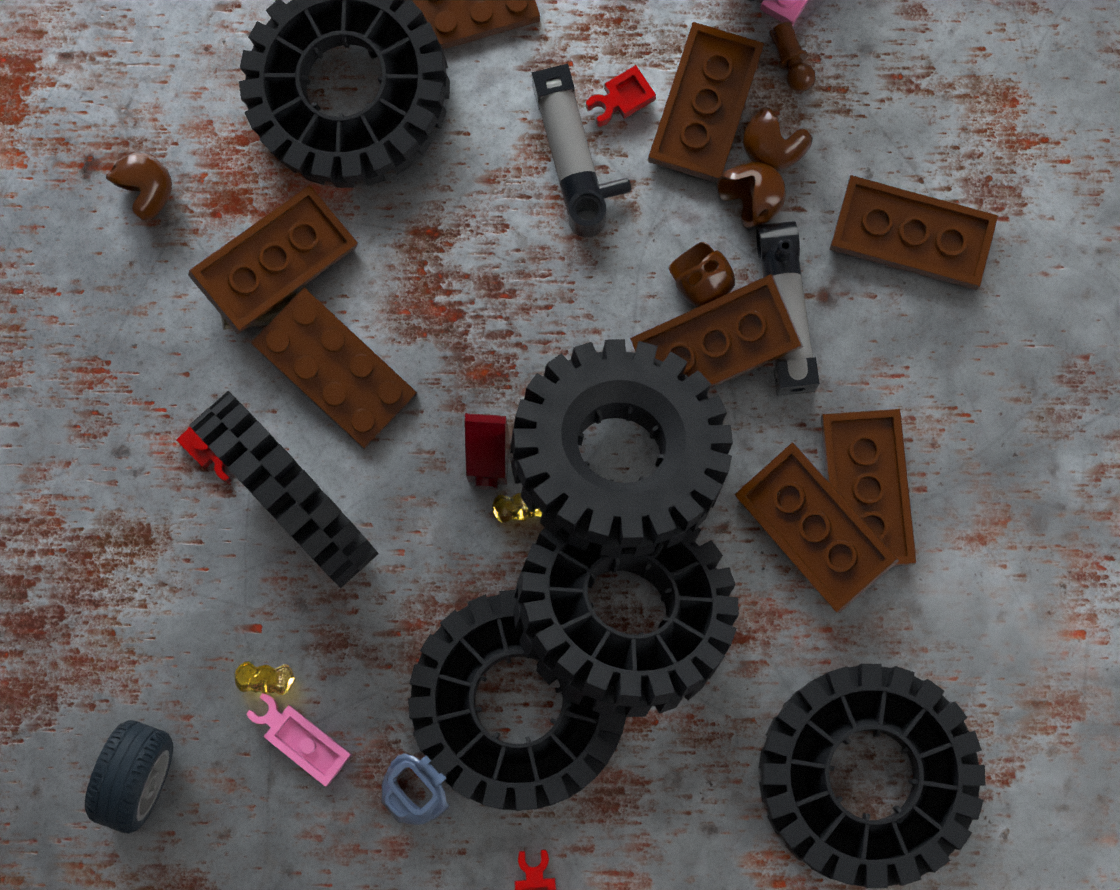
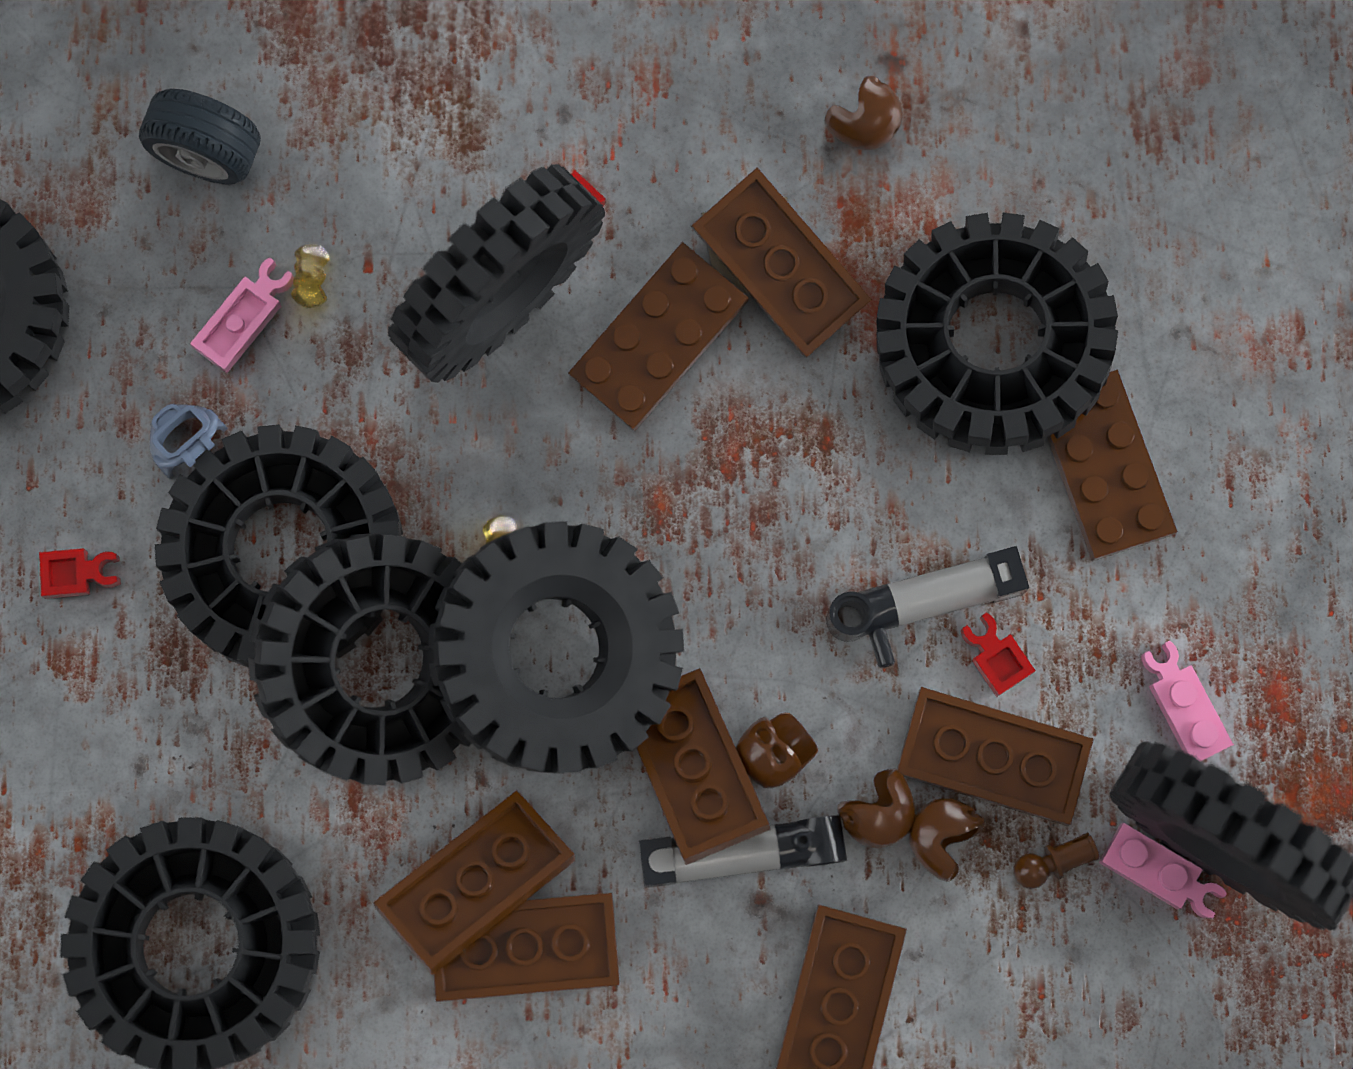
camera: 80 degrees right, 0 degrees up
dark red slope [465,413,510,490] -> none

